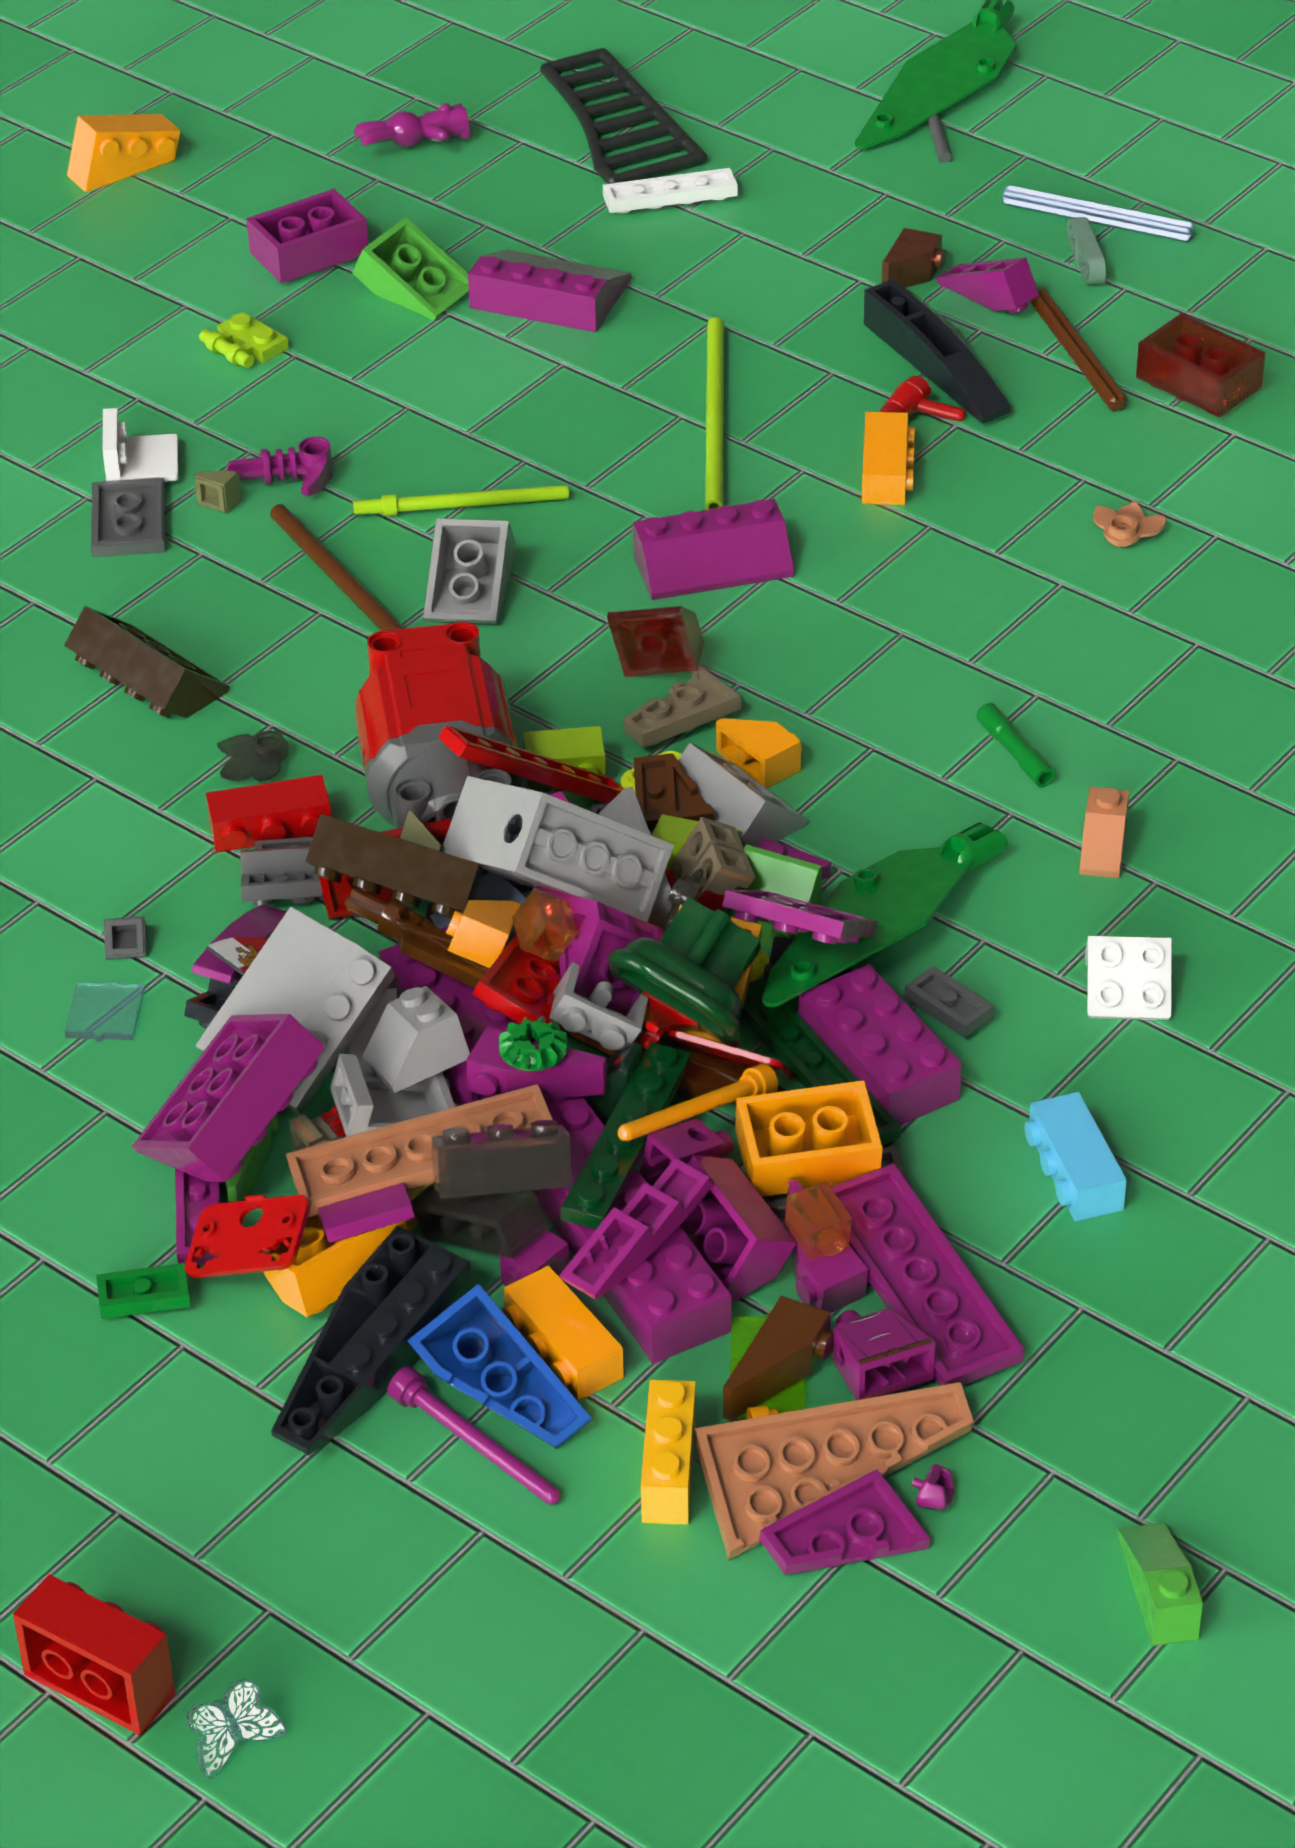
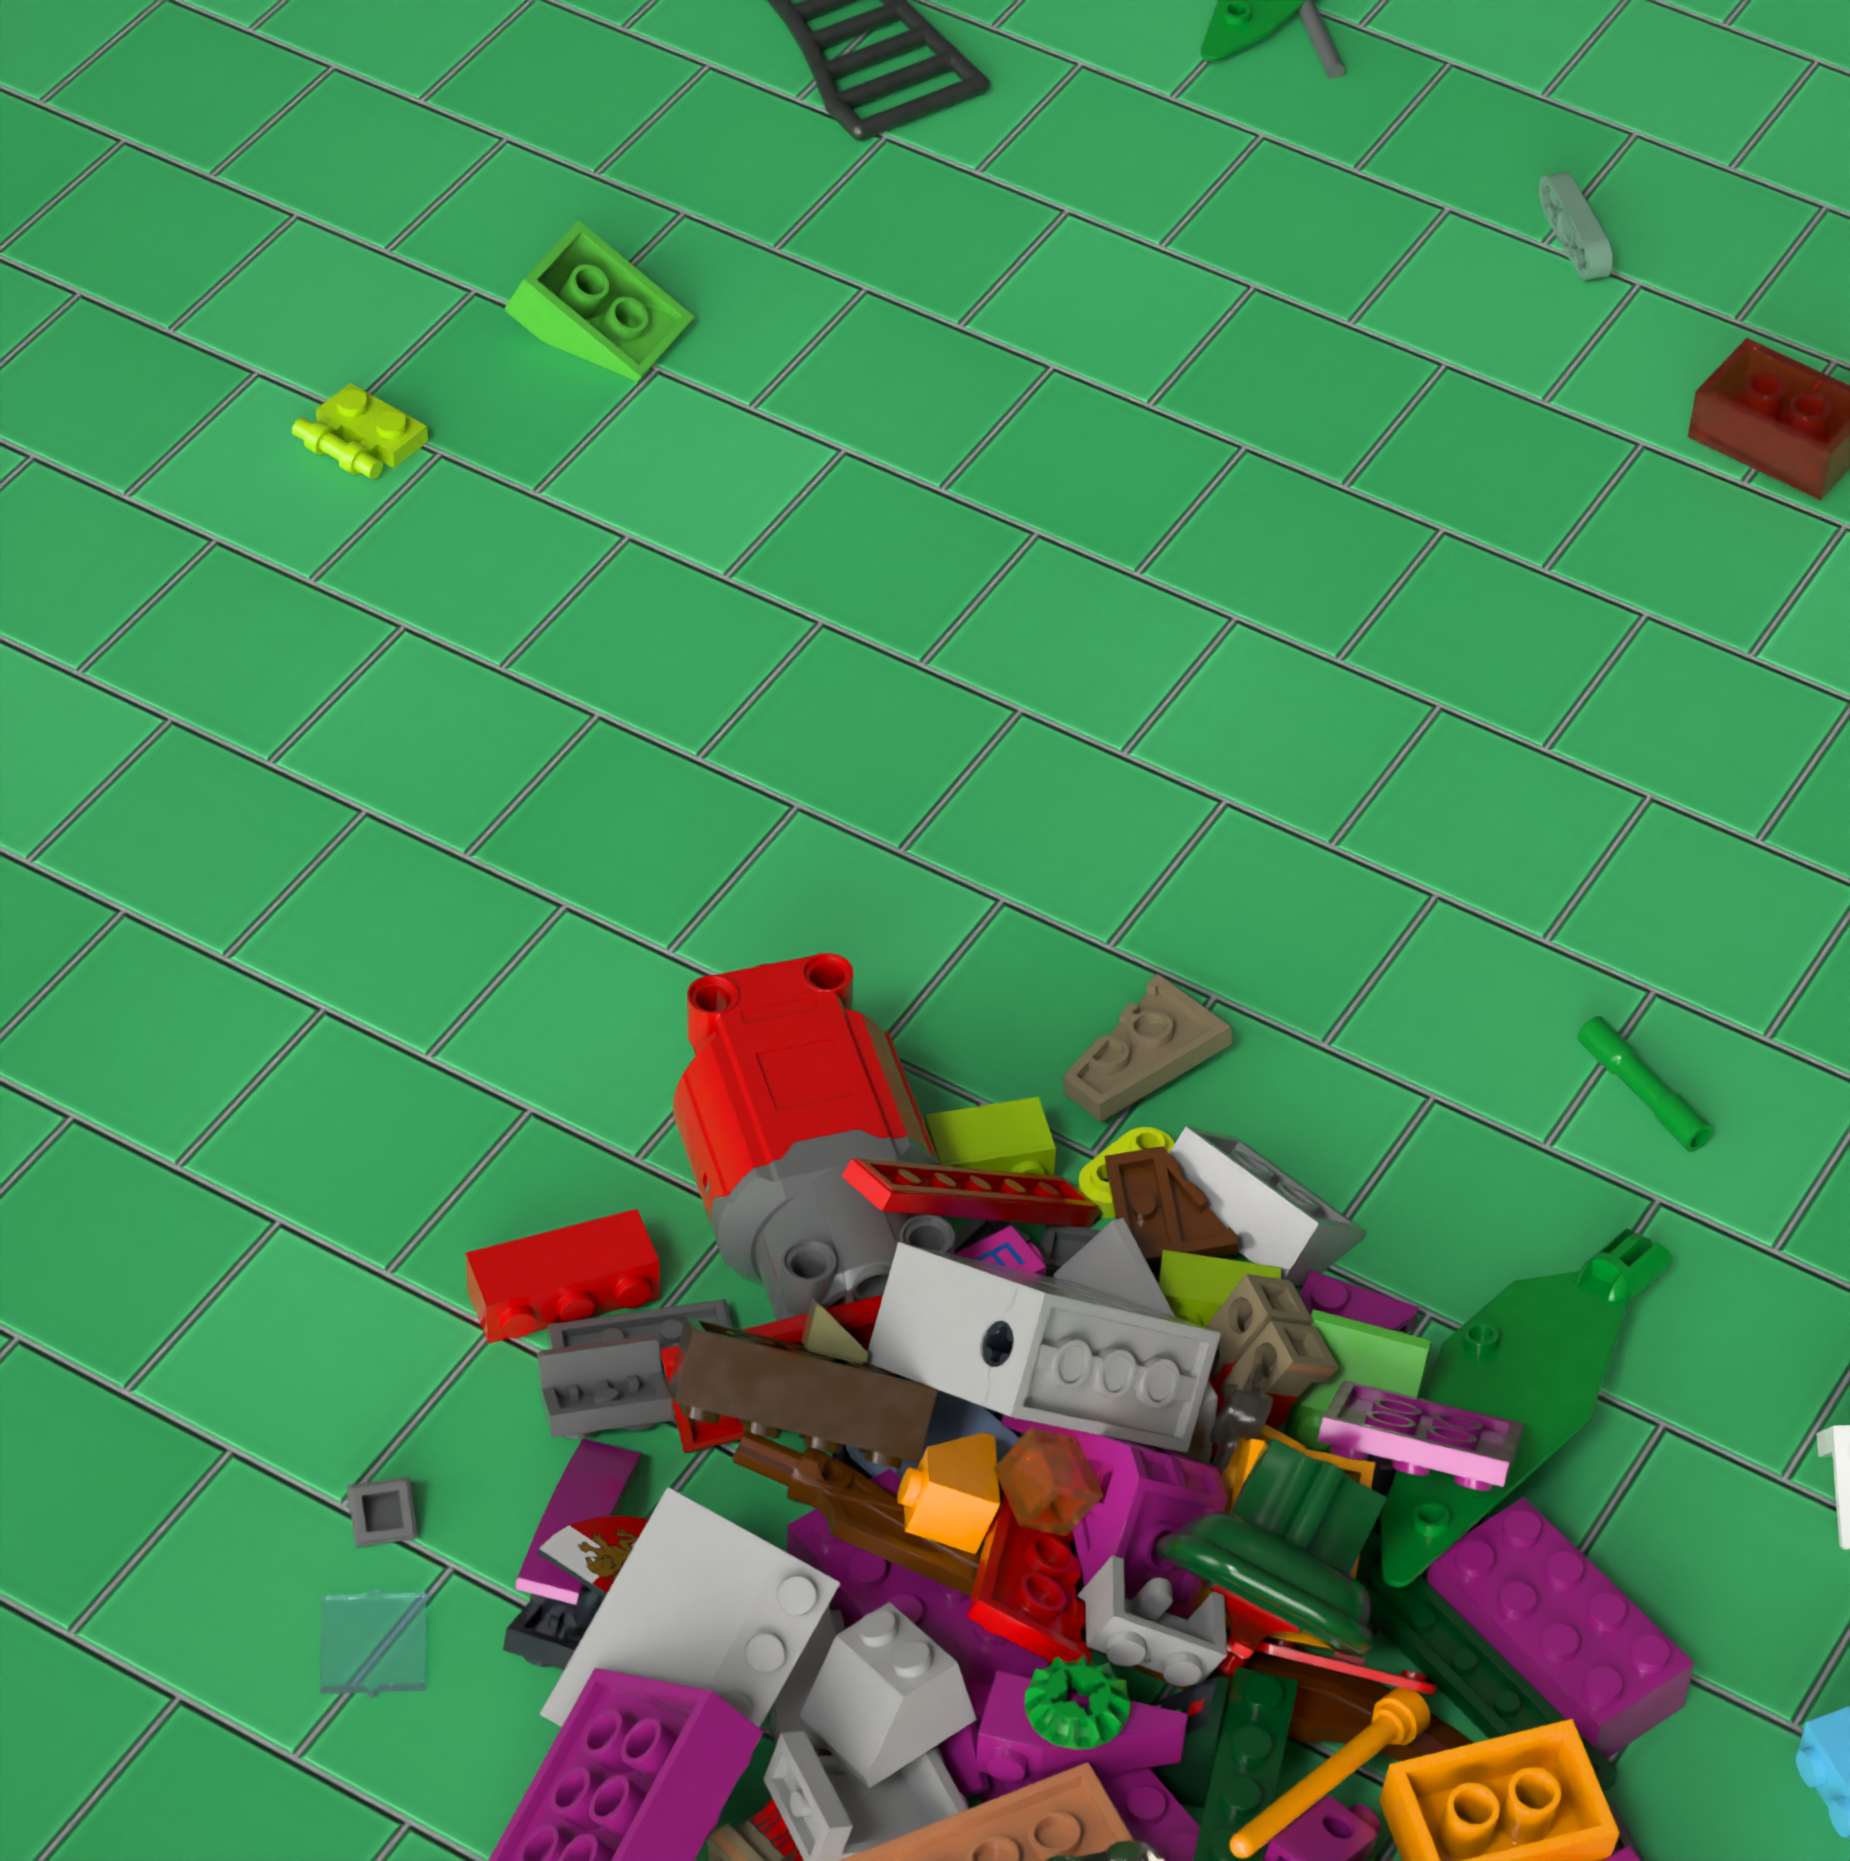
camera: 10 degrees left, 5 degrees up
dark brown slope [64,606,230,718] -> none
light orange wedge [67,114,181,192] -> none
dark grey tile [91,478,165,557] -> none
white bracket [103,408,178,483] -> none
olive slope [194,471,241,514] -> none
clear smoke plate [217,730,289,782] -> none
magenta piece [227,436,333,497] -> none
magenta brick [246,189,368,283] -> none
reddish brown piece [270,504,404,631] -> none
lime bar [353,485,569,517] -> none
magenta animal [354,103,470,147] -> none
light grey slope [423,518,516,624] -> none
magenta slope [468,249,631,332] -> none
white plate [603,168,738,213] -> none
clear red slope [607,606,704,677] -> none
magenta slope [633,499,794,600] -> none
lime piece [705,317,724,510] -> none
light orange slope [716,718,802,789] -> none
light orange brick [862,412,915,505] -> none
black wedge [864,279,1011,424] -> none
red piece [880,376,966,421] -> none
copper slope [882,228,946,288] -> none
dark grey plate [904,966,994,1038] -> none
magenta slope [936,257,1039,314] -> none
axle [1003,185,1194,242] -> none
reddish brown axle [1031,289,1127,412] -> none
slope [1079,787,1129,878] -> none
nougat plate [1092,502,1166,547] -> none

